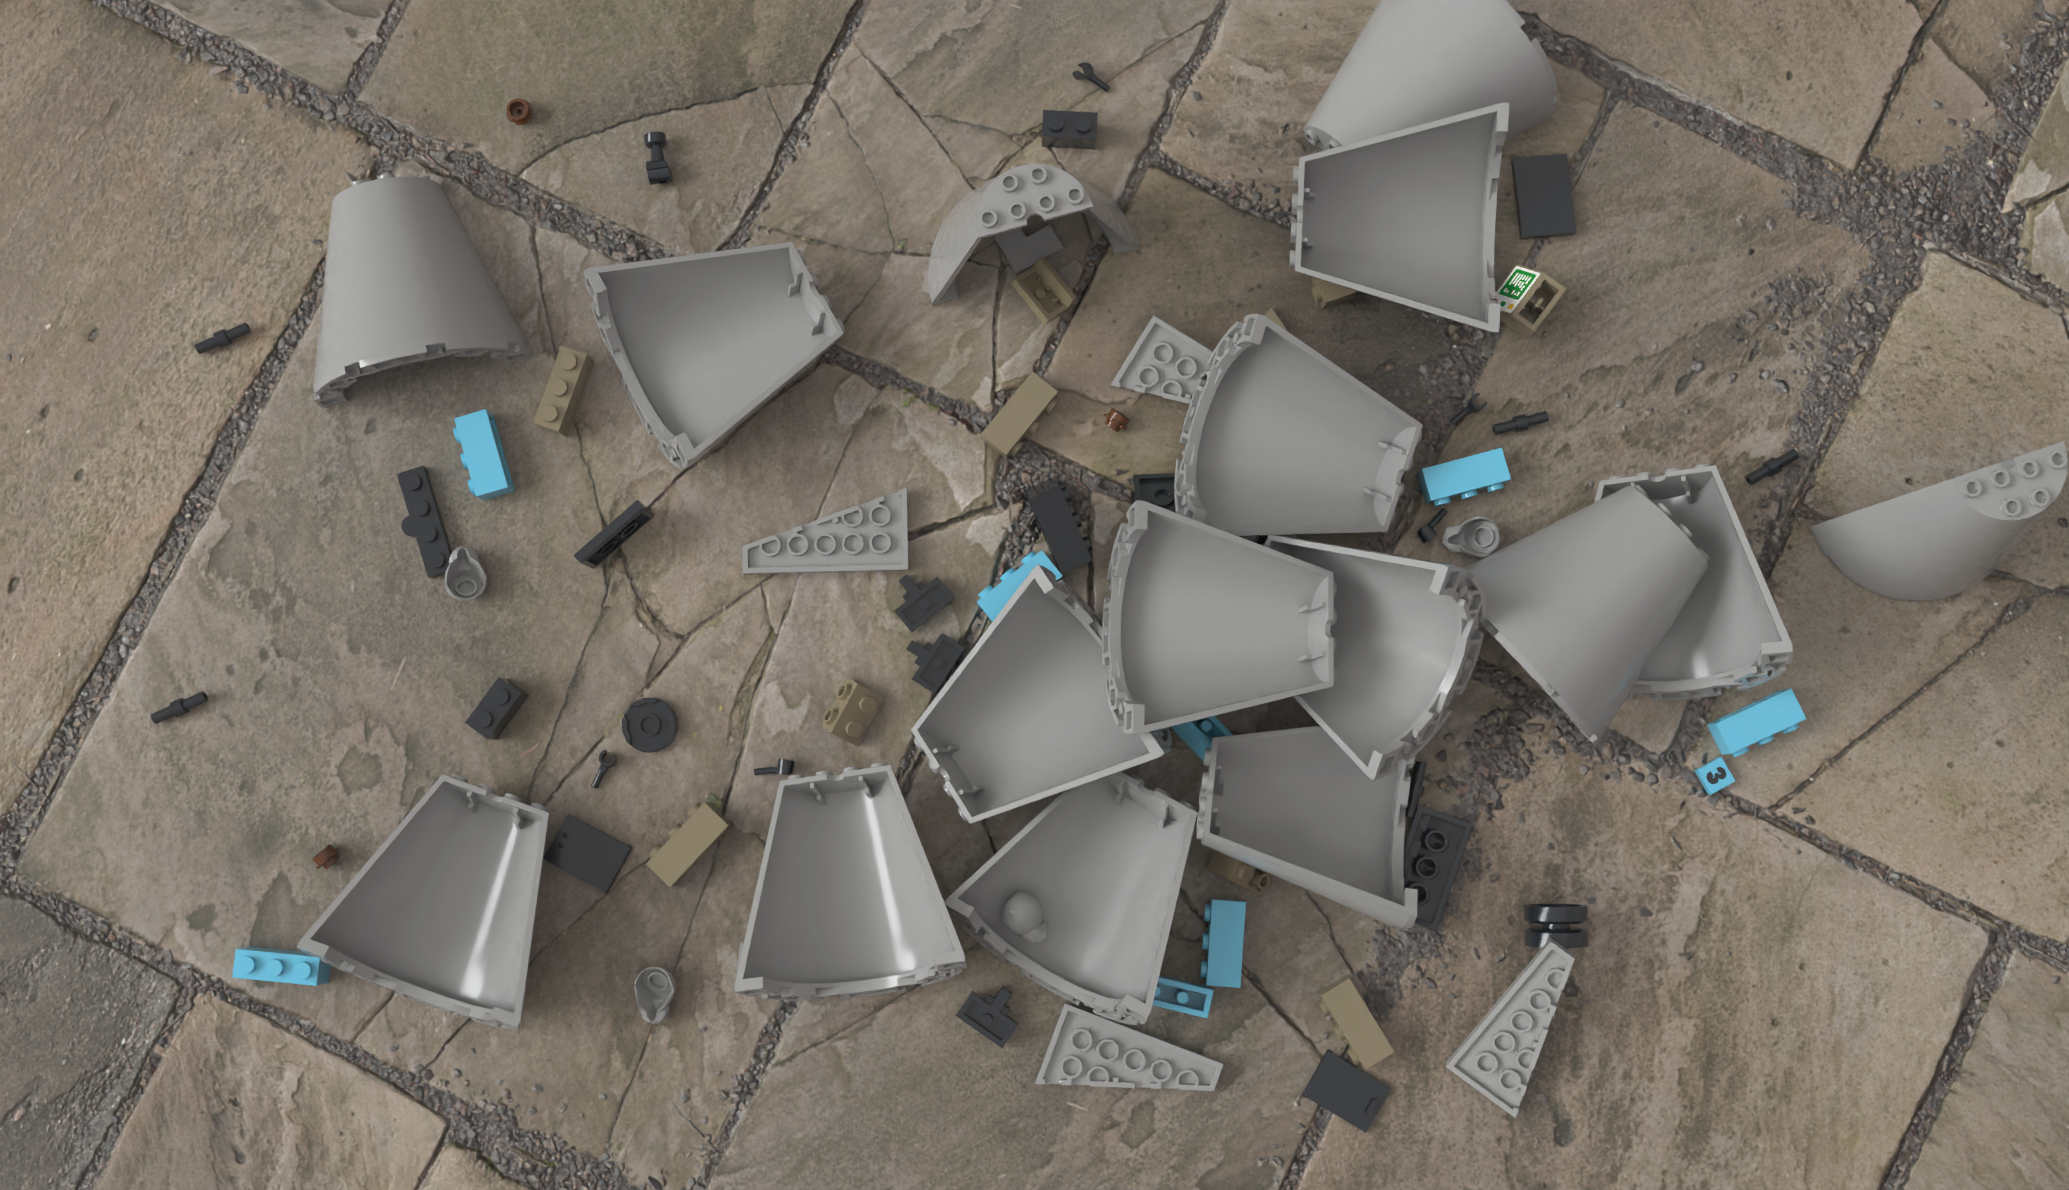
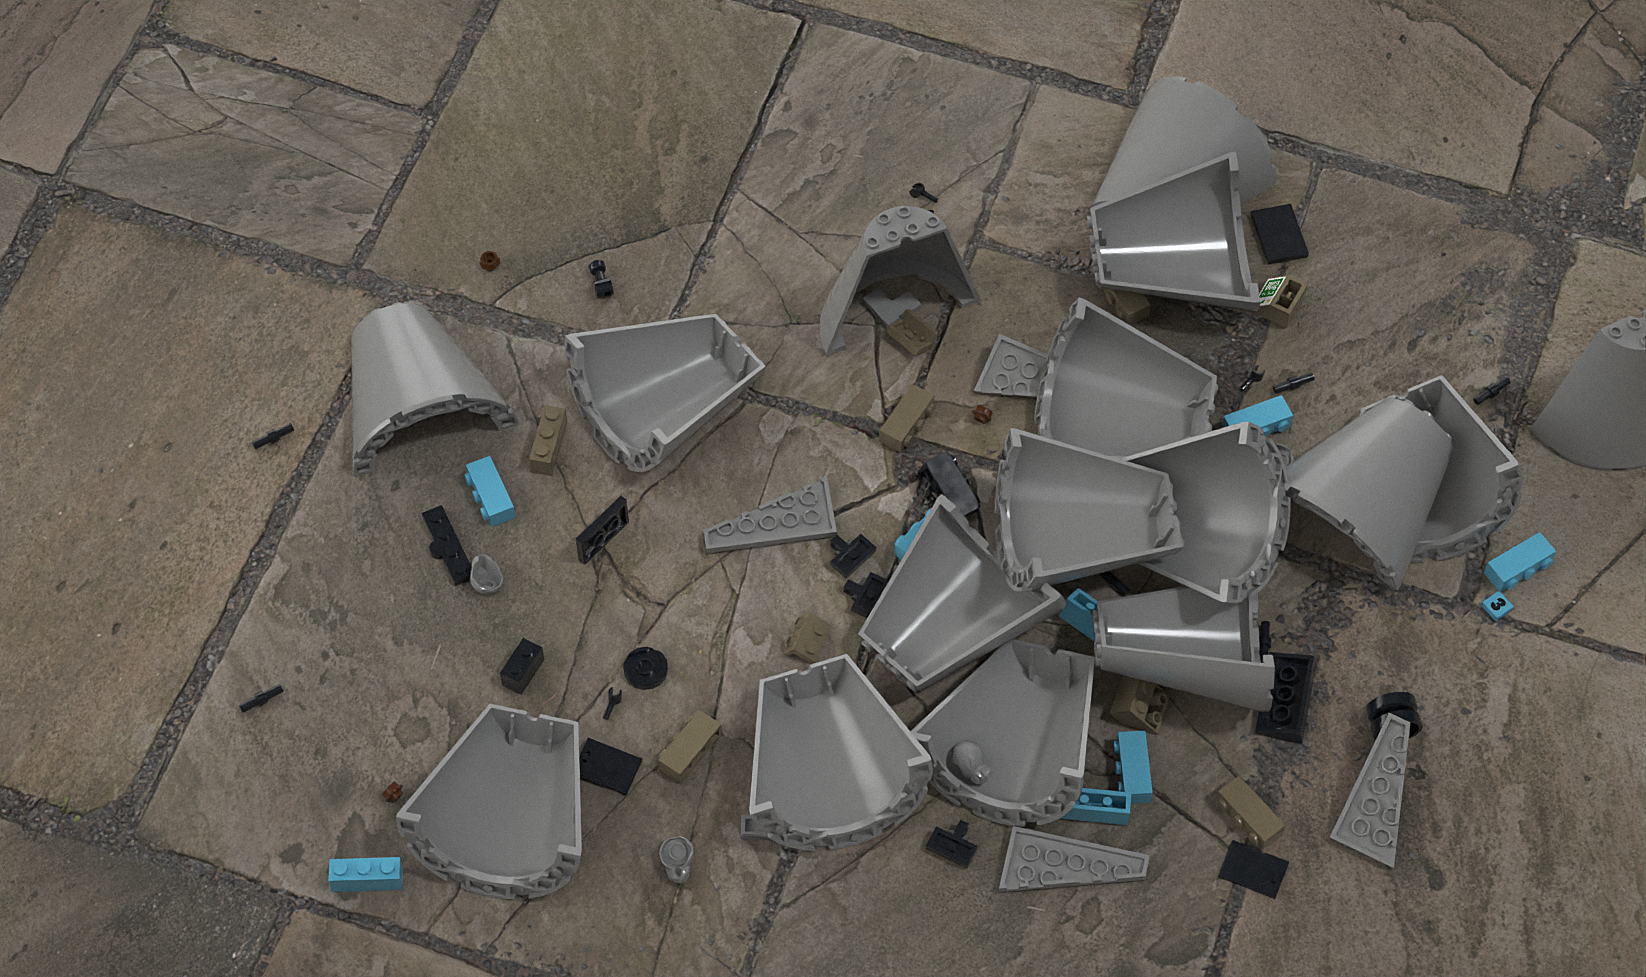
camera: 10 degrees left, 25 degrees down
black hand [754,759,794,776] -> none

